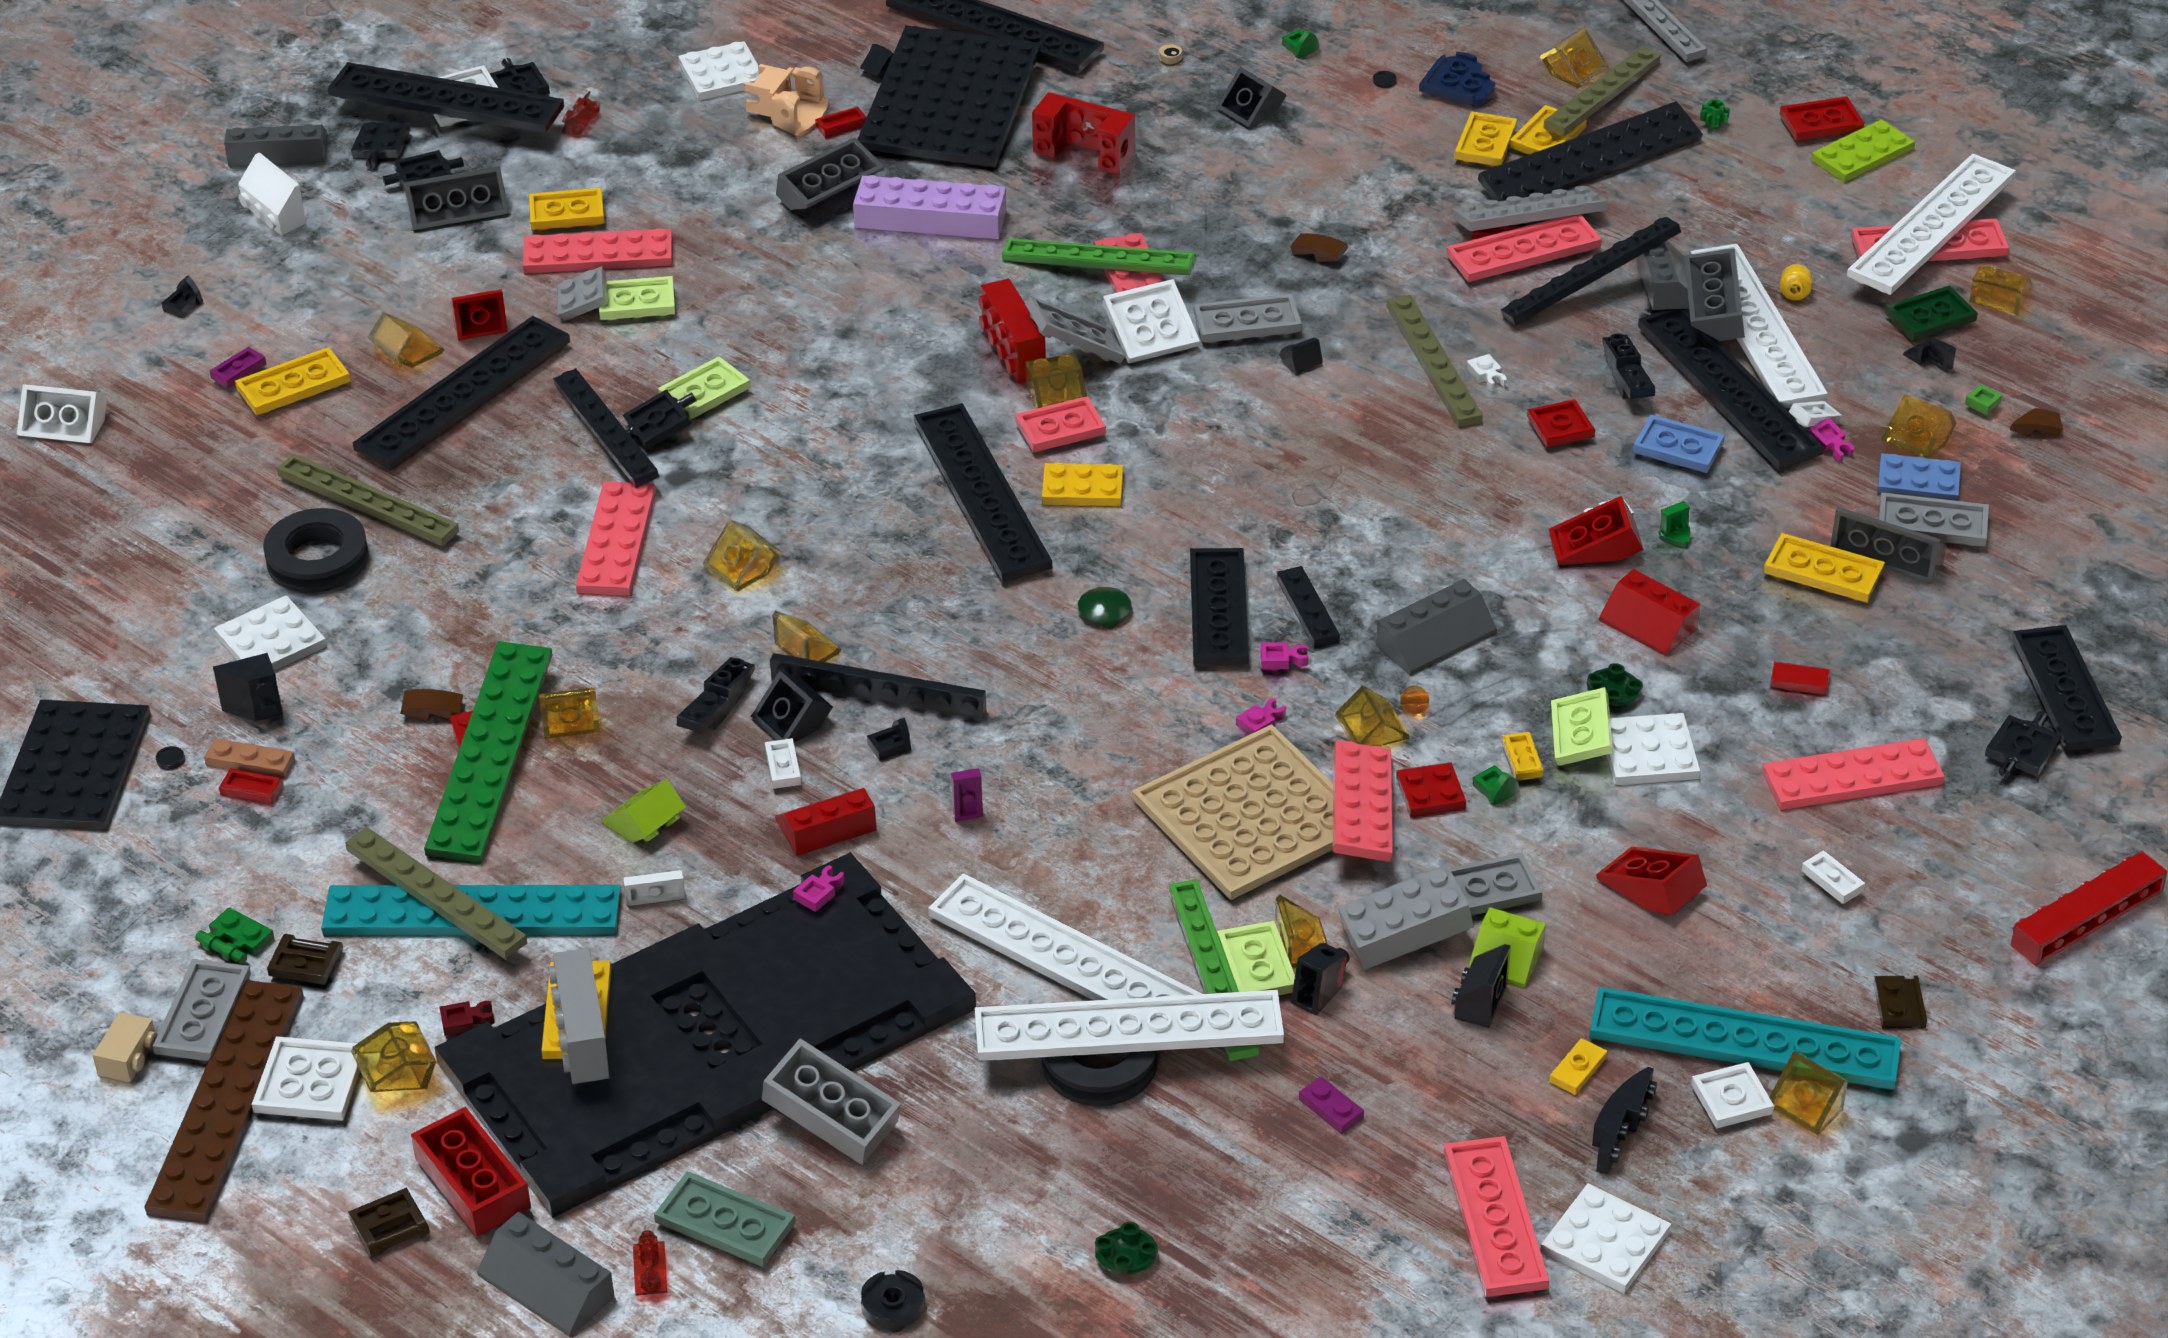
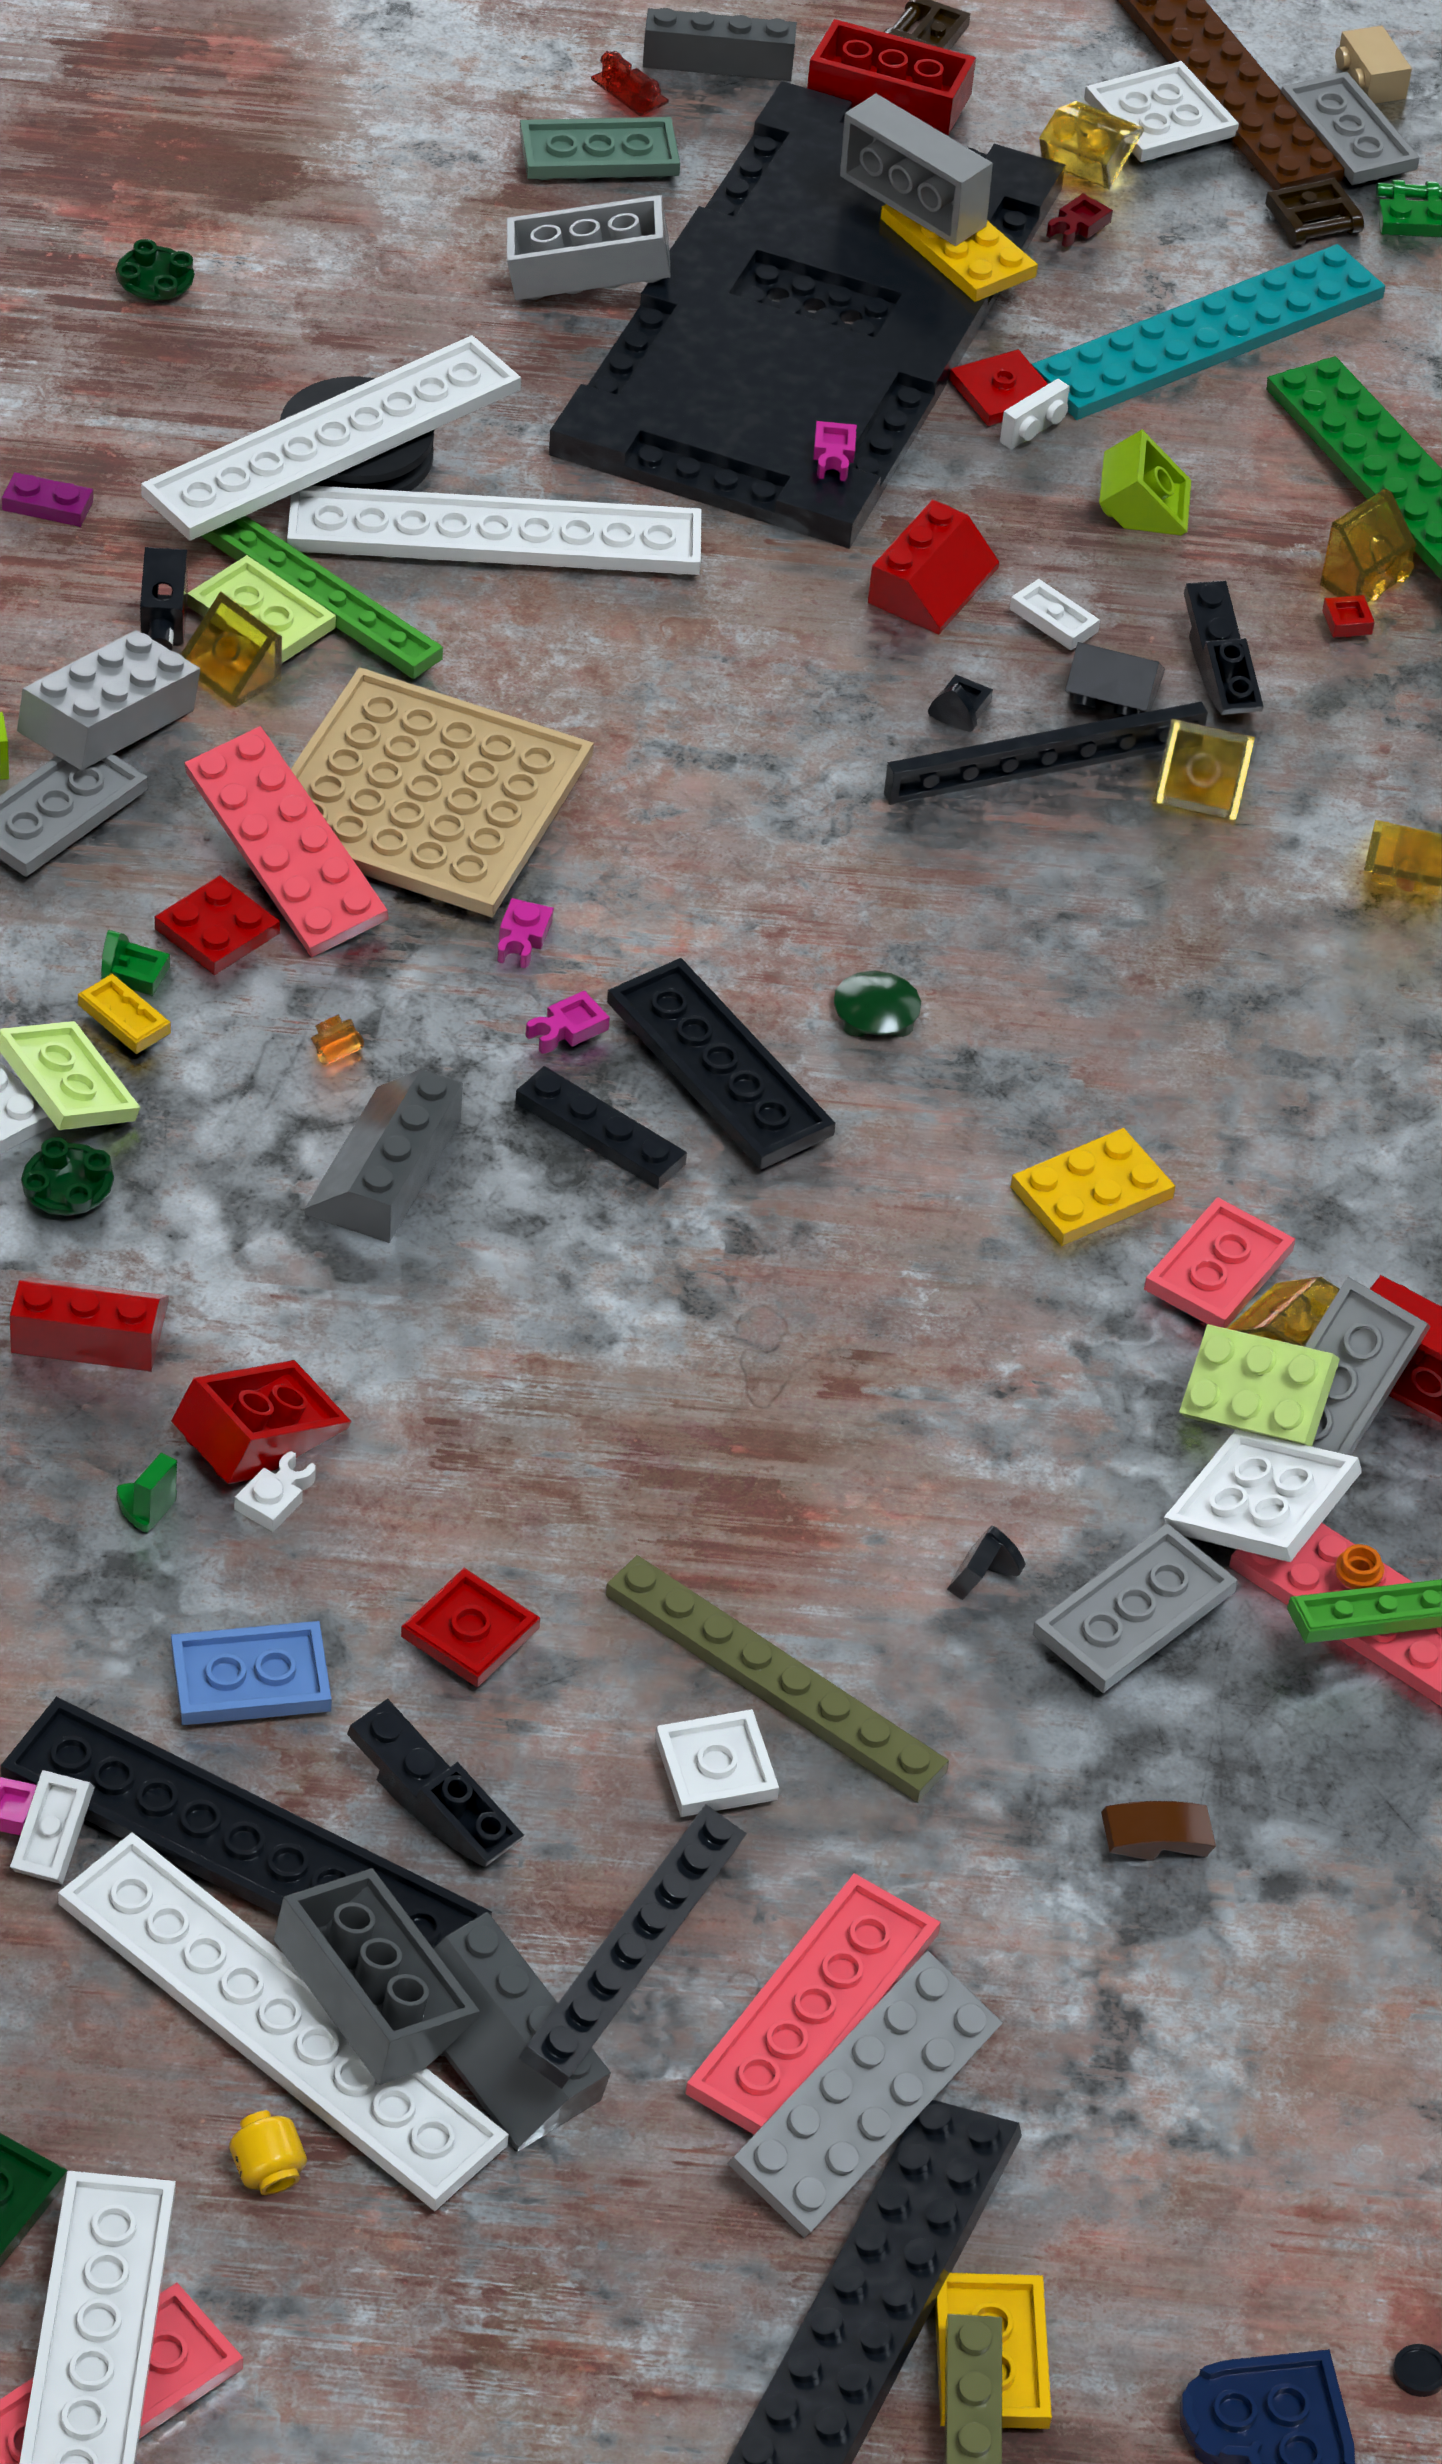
camera: 140 degrees right, 5 degrees up
olive plate [345,827,527,960] -> none
black plate [861,1270,926,1332] -> none
black plate [914,403,1053,582] -> none
magenta plate [951,768,983,822] -> none
clear yellow slope [1335,685,1409,746] -> none
yellow plate [1454,111,1518,166] -> none
white plate [1466,354,1507,392] -> none
none -> white plate [655,1709,779,1817]
none -> red plate [949,349,1048,426]
none -> yellowish green plate [1179,1324,1340,1447]
none -> red plate [1322,595,1375,638]
none -> orange plate [1335,1544,1384,1589]

